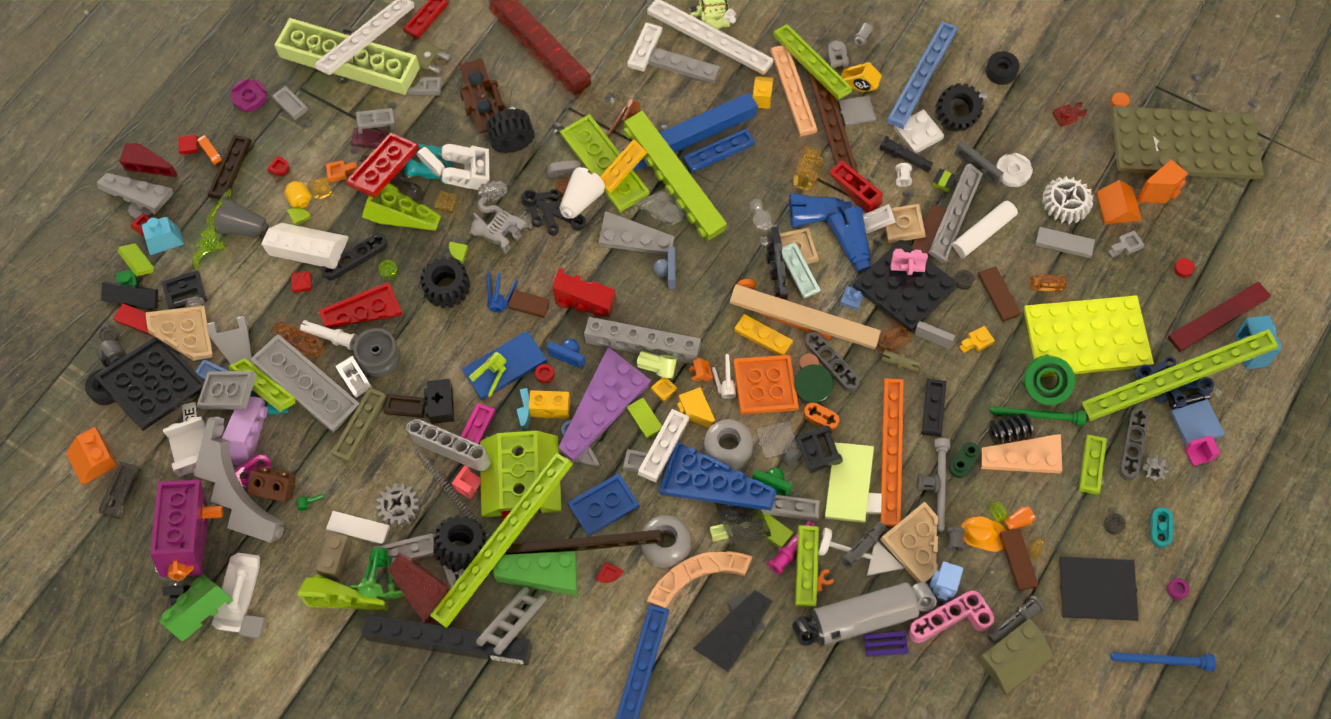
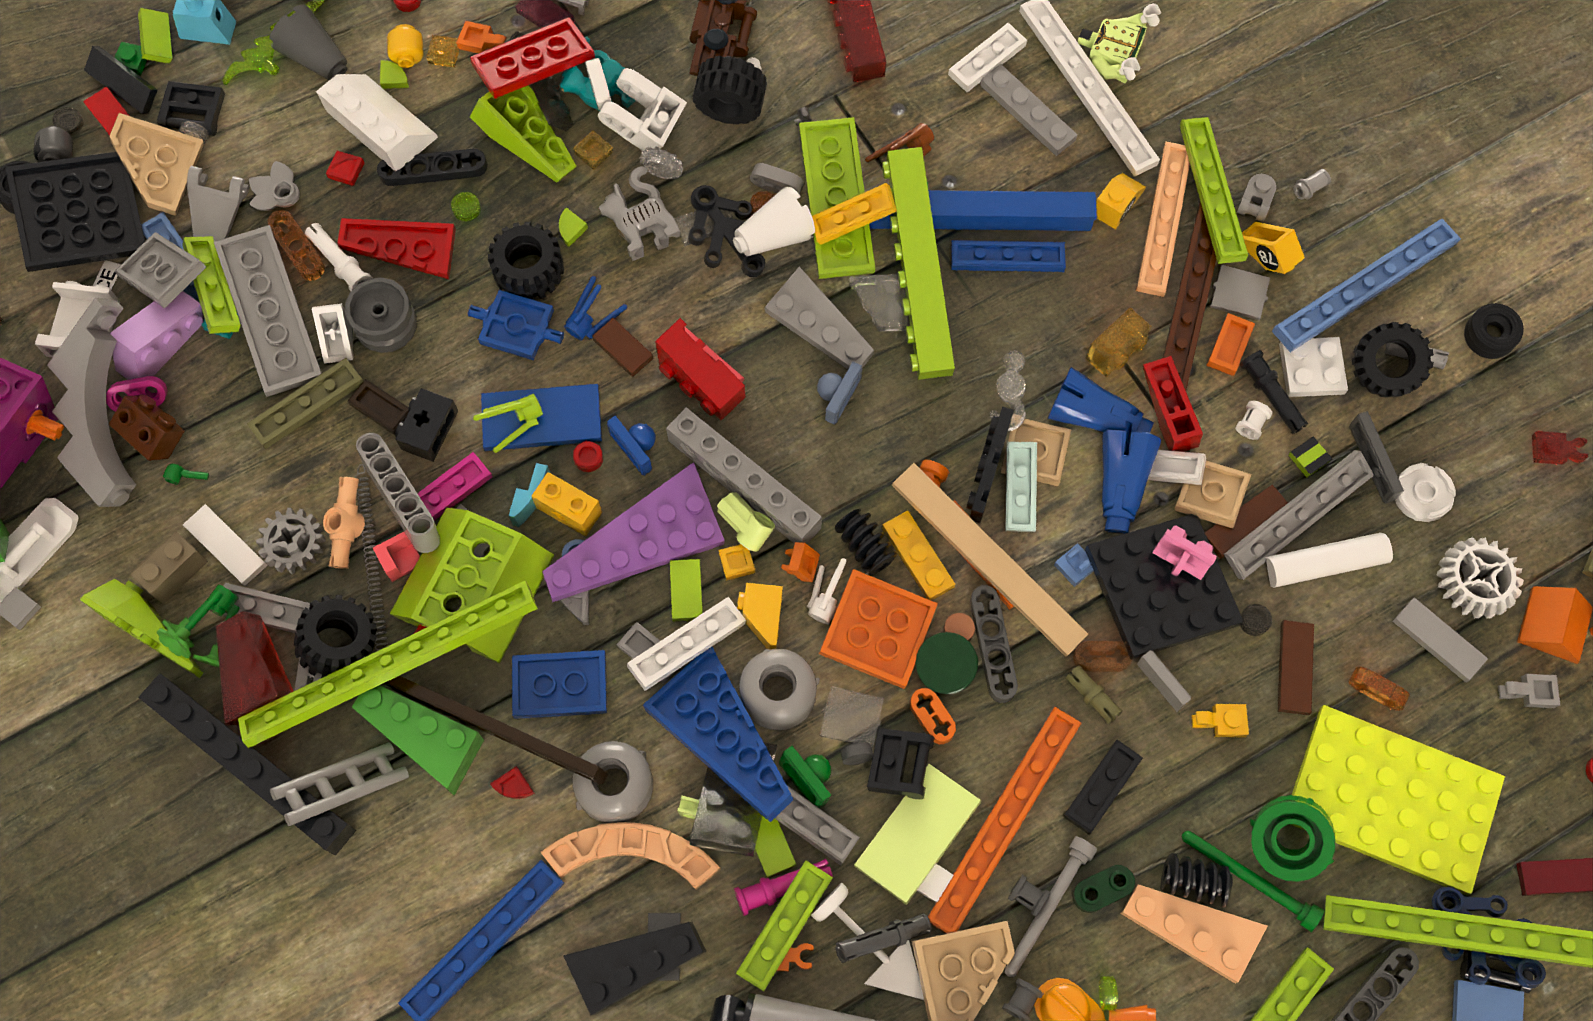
camera: 25 degrees right, 5 degrees up
none -> light grey plate [249,161,300,211]
none -> light nougat pin [323,477,365,569]
none -> blue plate [468,290,564,360]
none -> black piece [835,509,898,576]
none -> orange tile [1206,313,1255,376]

